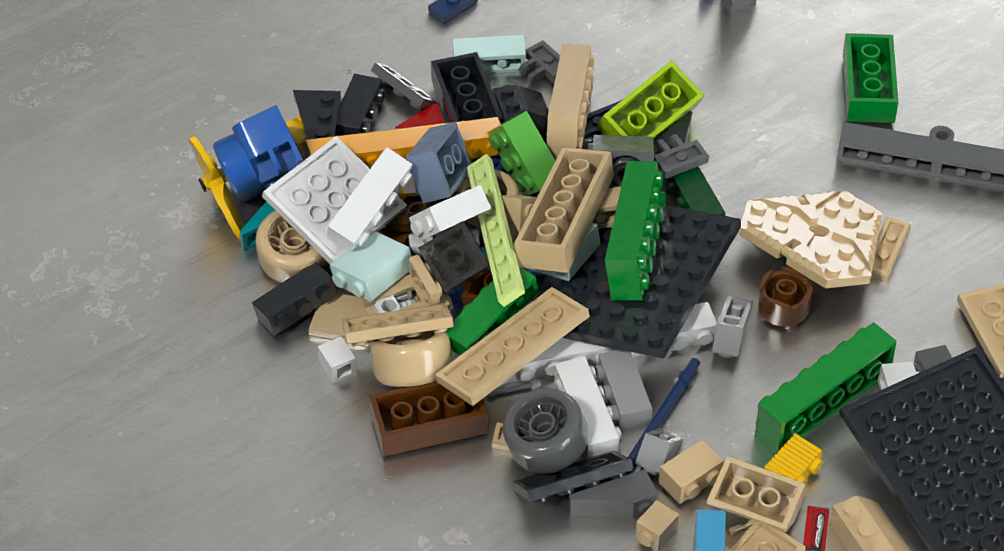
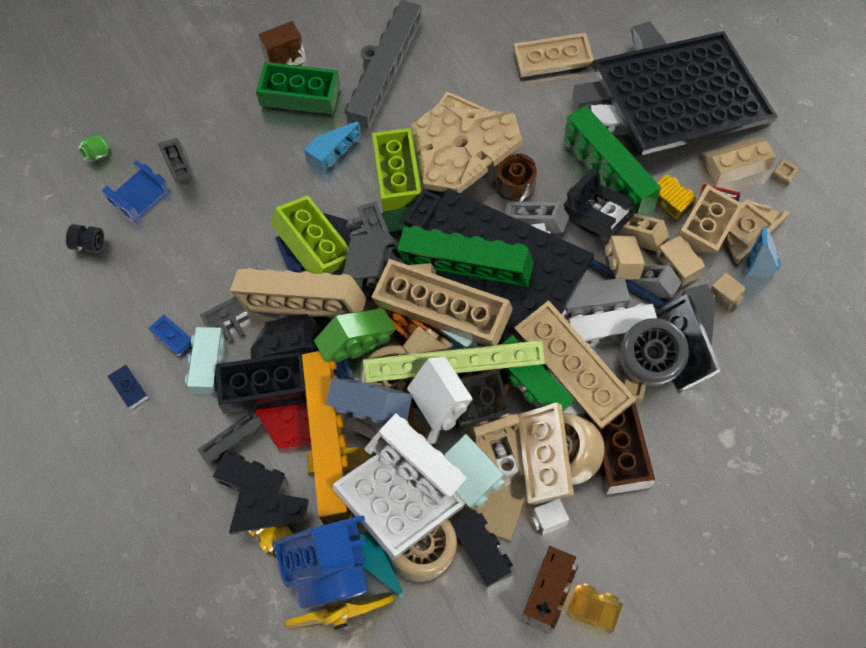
camera: 80 degrees left, 15 degrees up
none -> blue plate [148,314,191,357]
none -> reddish brown brick [258,21,306,65]
none -> dark azure slope [304,121,361,172]
none -> lime brick [372,128,421,212]
none -> black plate [404,189,441,229]
none -> reddish brown piece [521,545,578,633]
none -> black brick [563,168,636,240]
none -> clear yellow brick [566,583,623,634]
none -> tan brick [605,236,645,279]
none -> tan slope [618,214,670,252]

